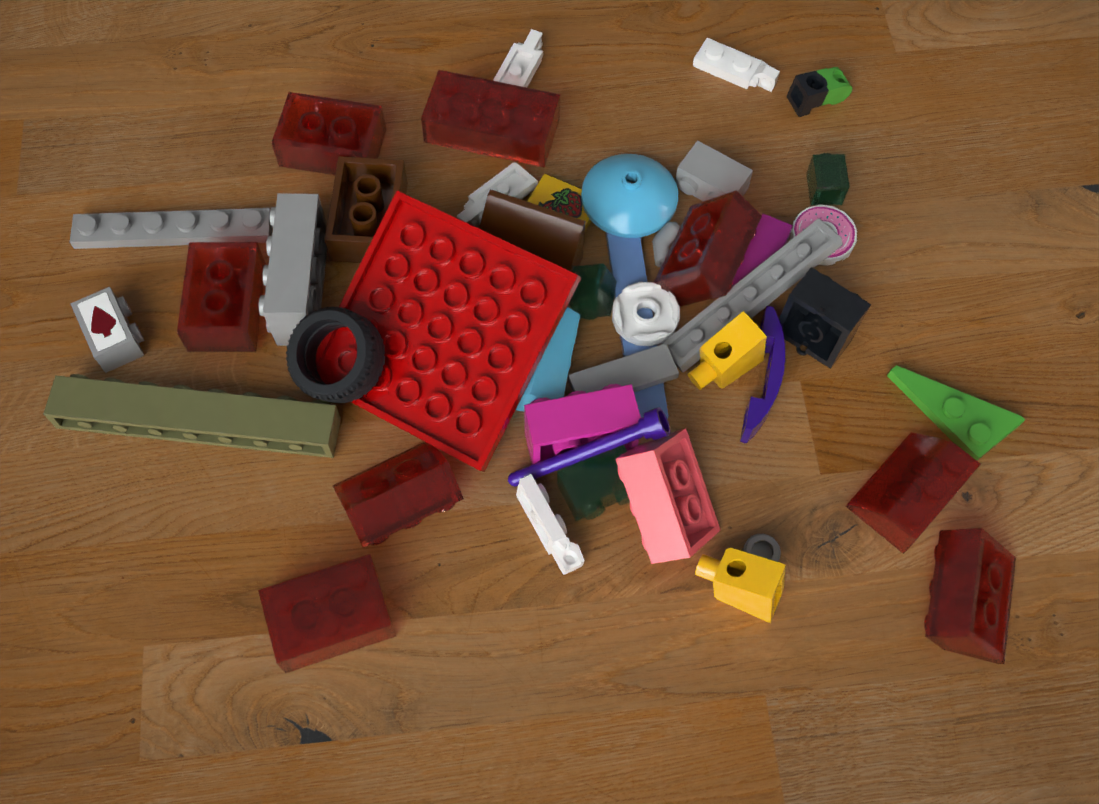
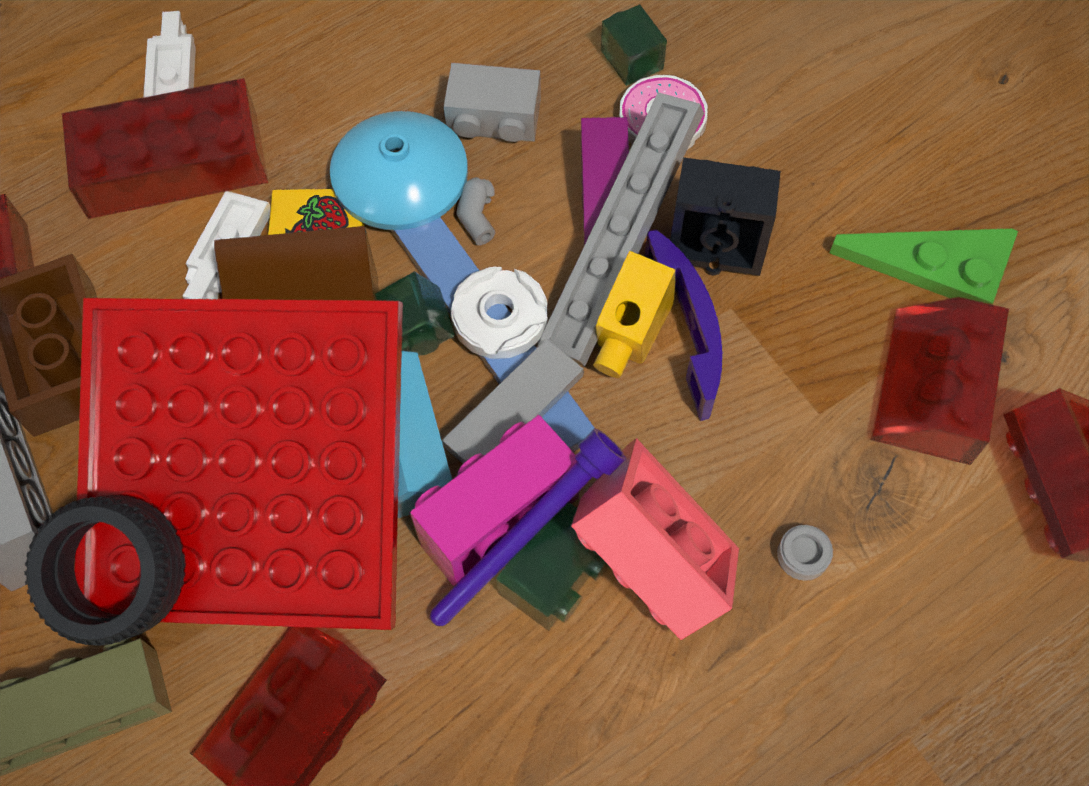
camera: 25 degrees left, 0 degrees up
white hinge [516,474,585,575] -> none
clear red brick [654,190,762,307] -> none
yellow torso [695,547,786,623] -> none

